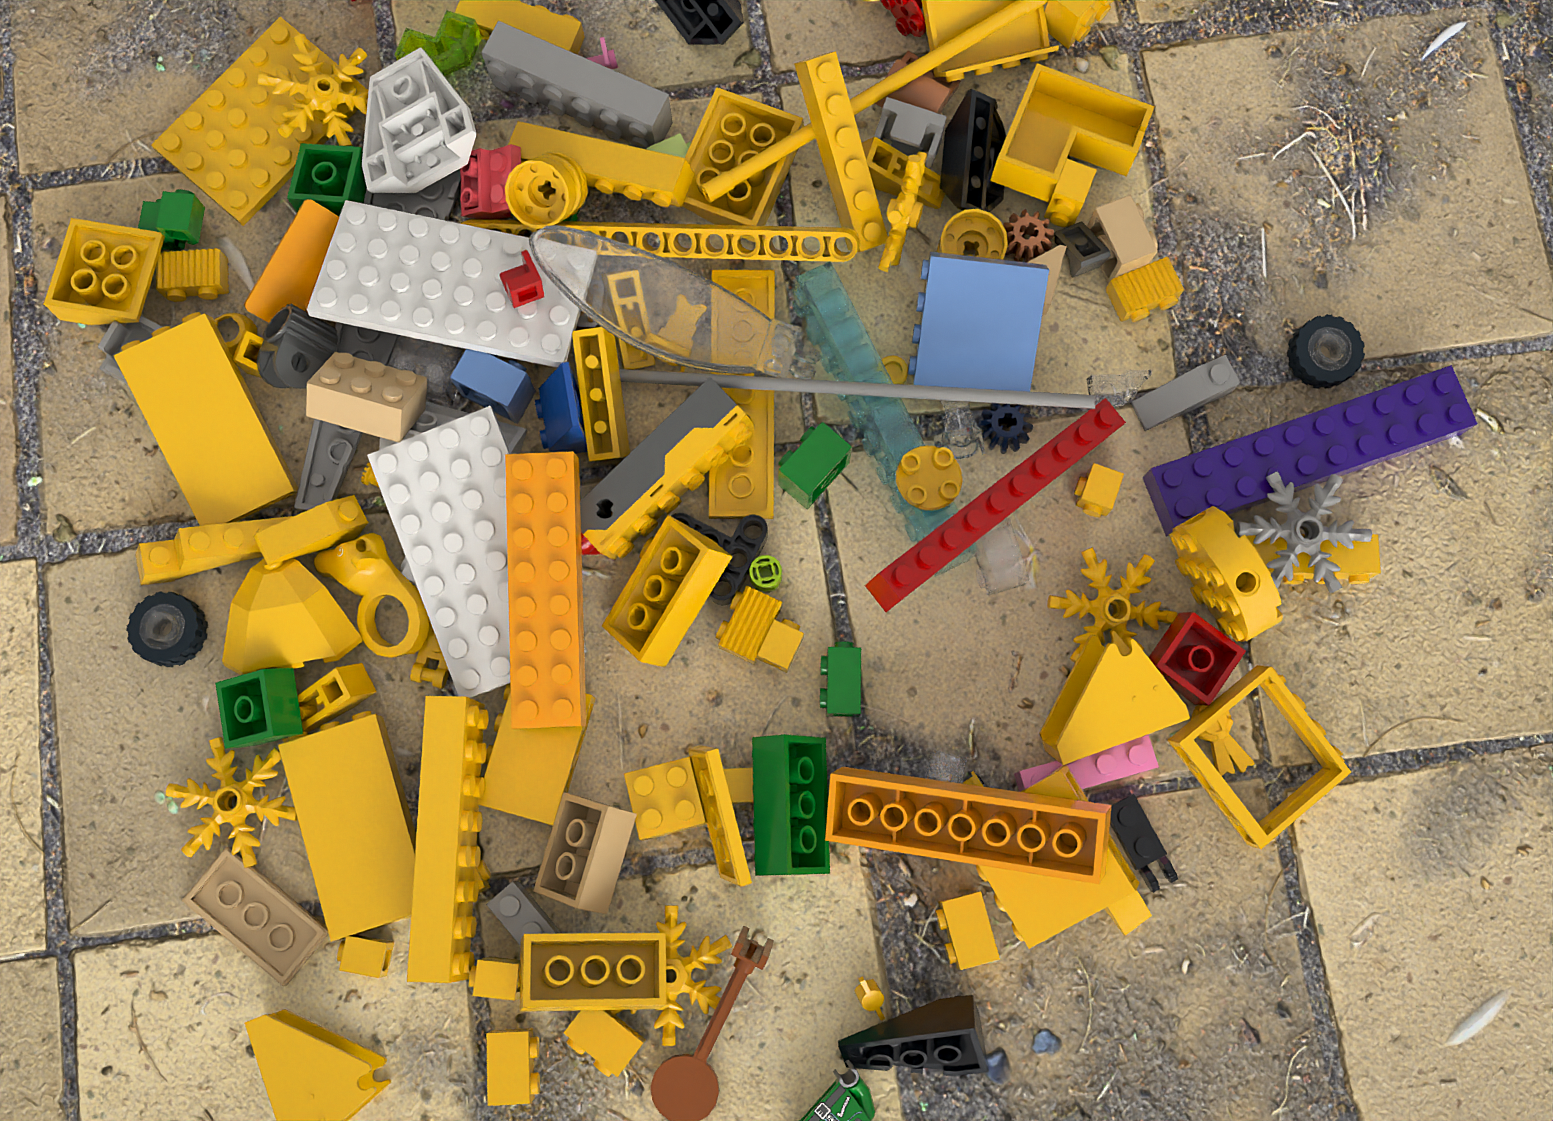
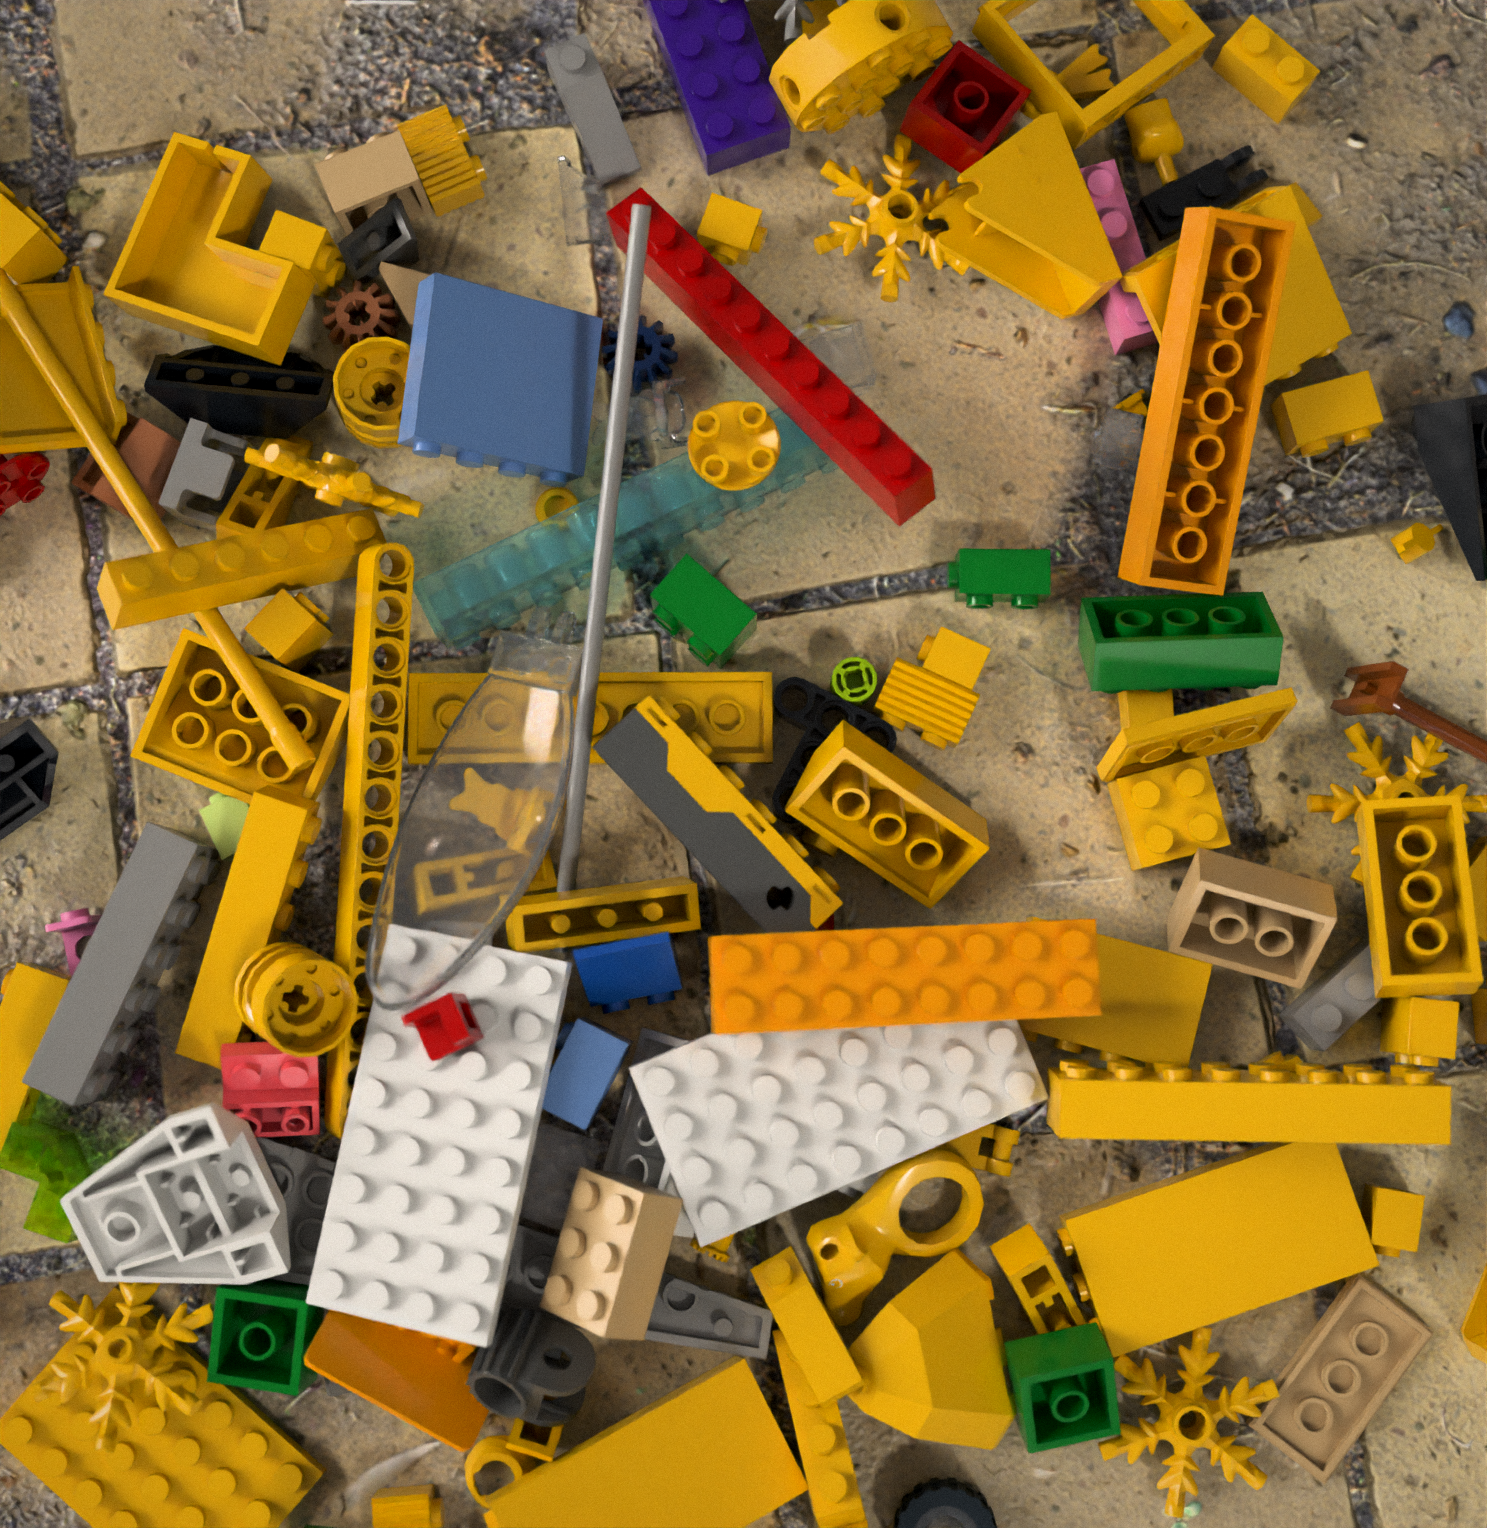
camera: 90 degrees left, 5 degrees up
none -> yellow brick [244,588,334,673]
none -> yellow piece [1123,98,1184,186]
none -> yellow brick [1212,14,1320,124]

